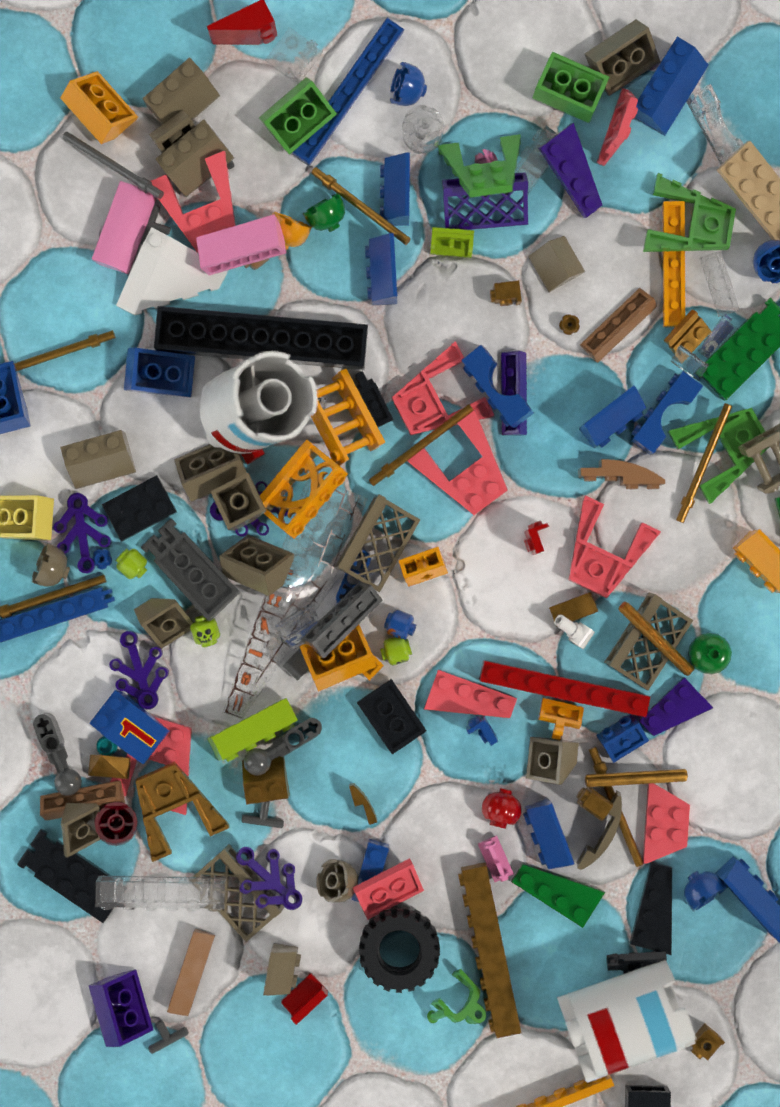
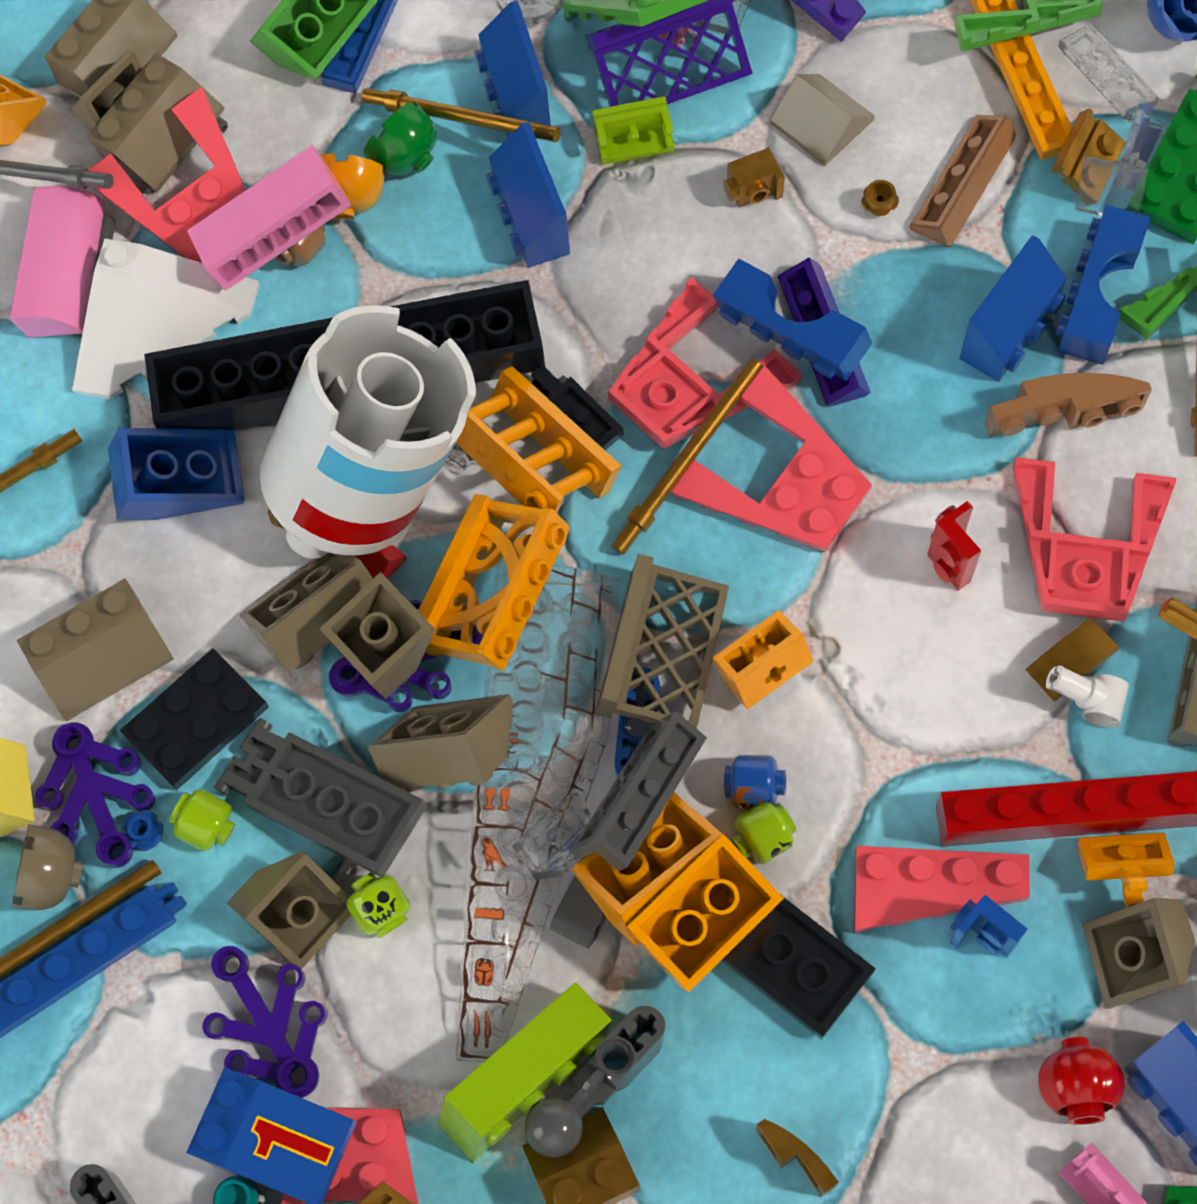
camera: 15 degrees left, 20 degrees down
none -> light orange slope [626,833,784,992]

